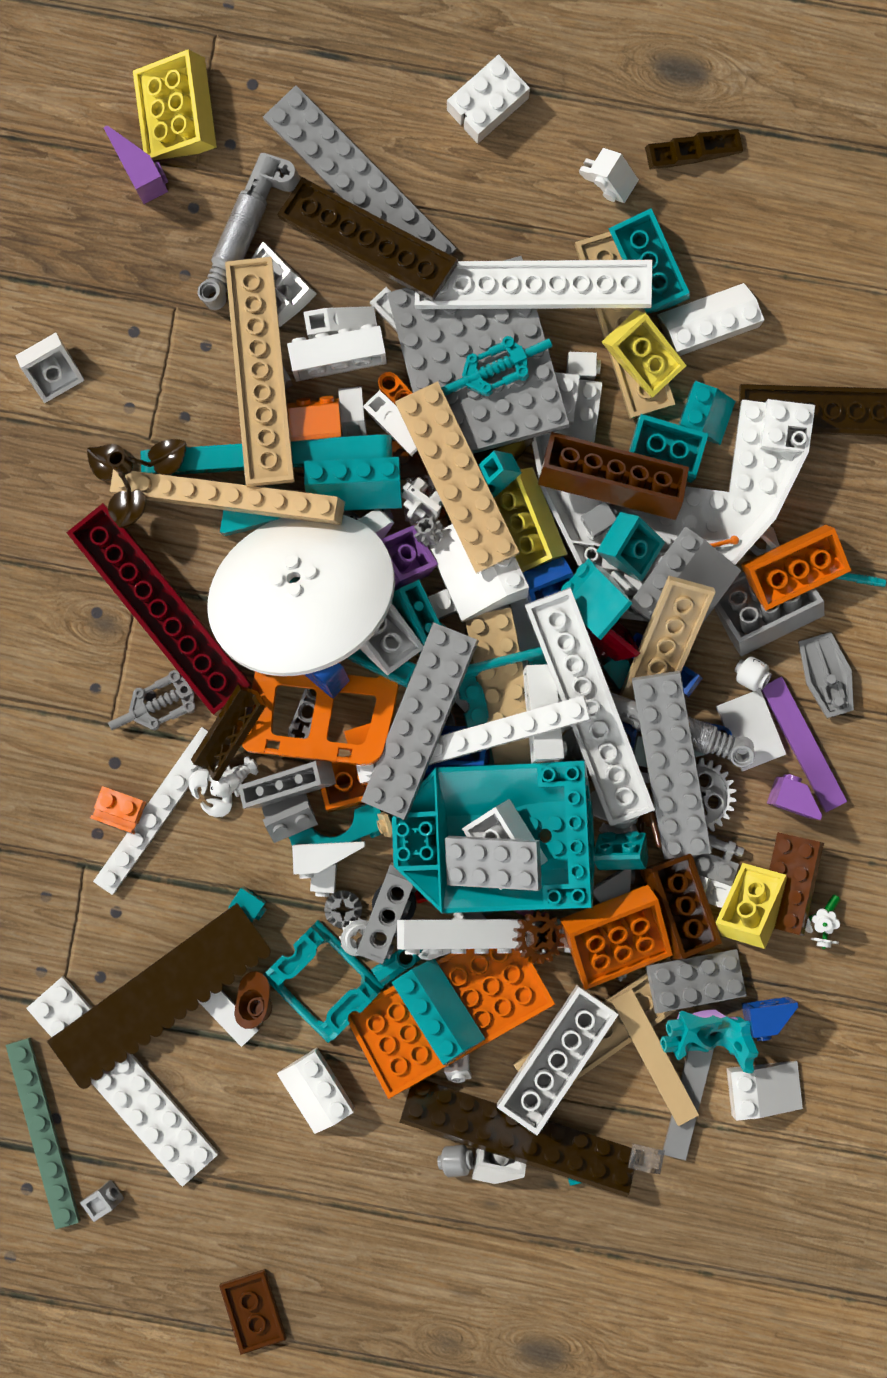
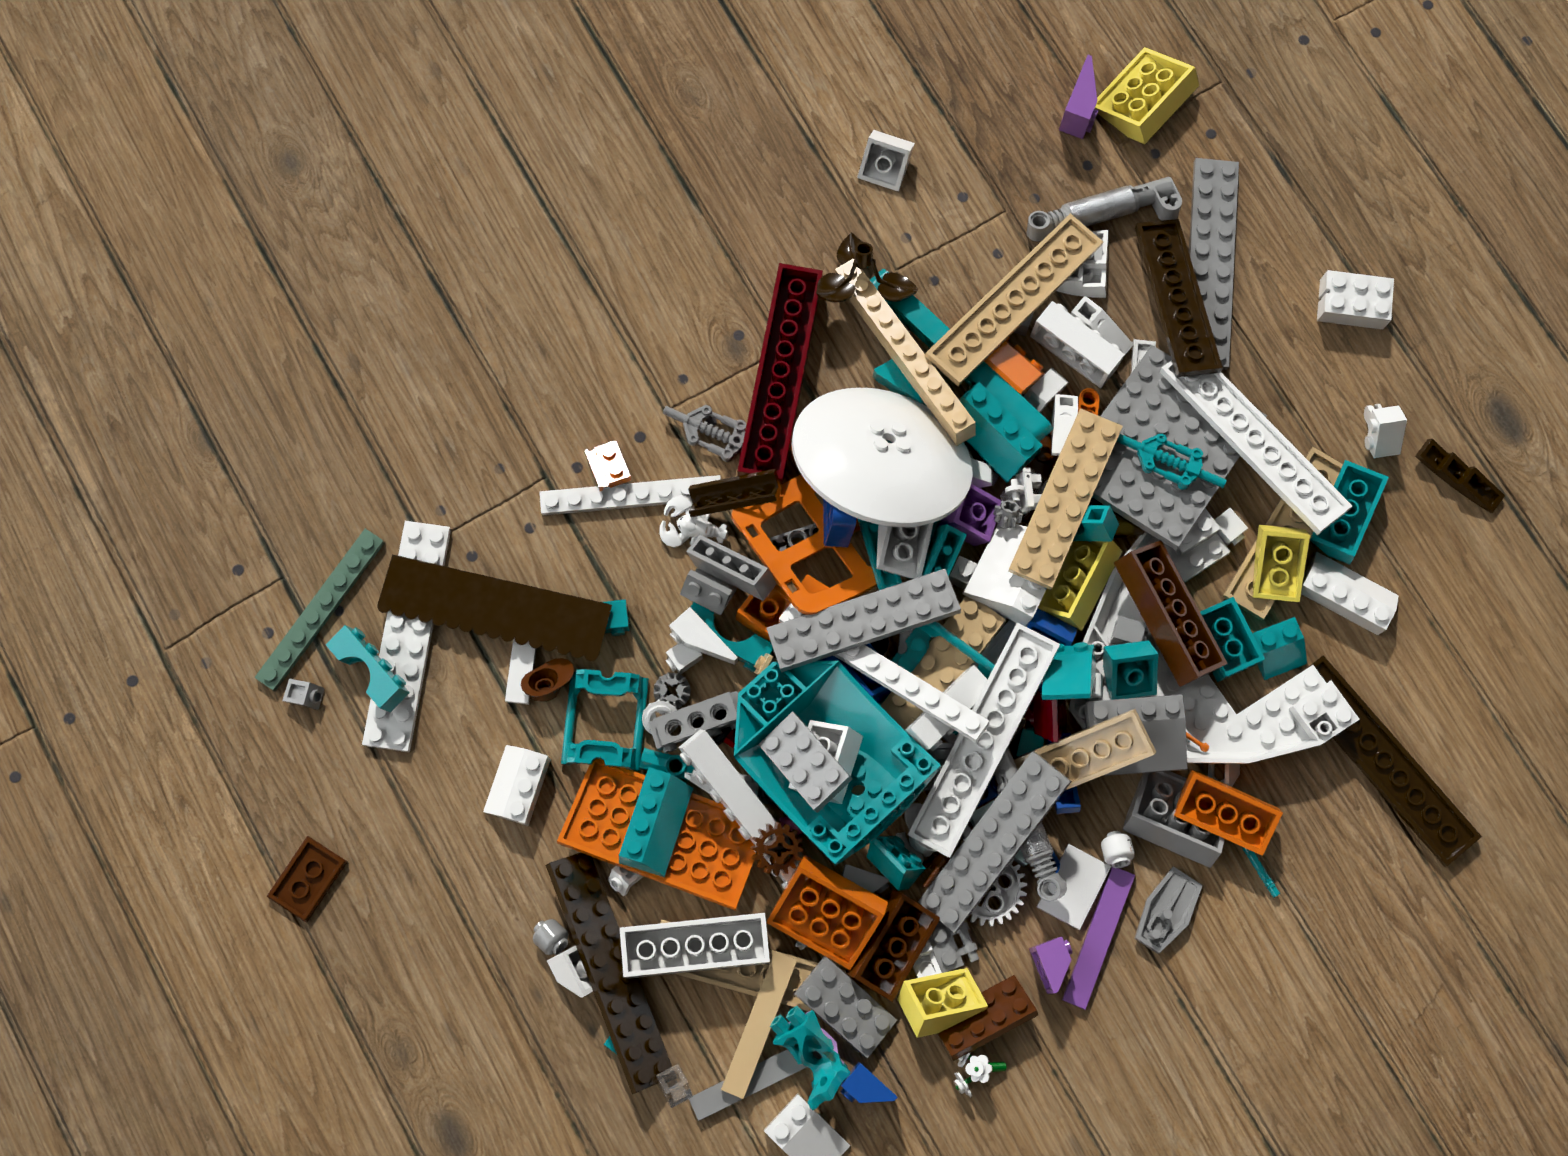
camera: 50 degrees right, 10 degrees down
none -> teal arch [326,625,410,712]

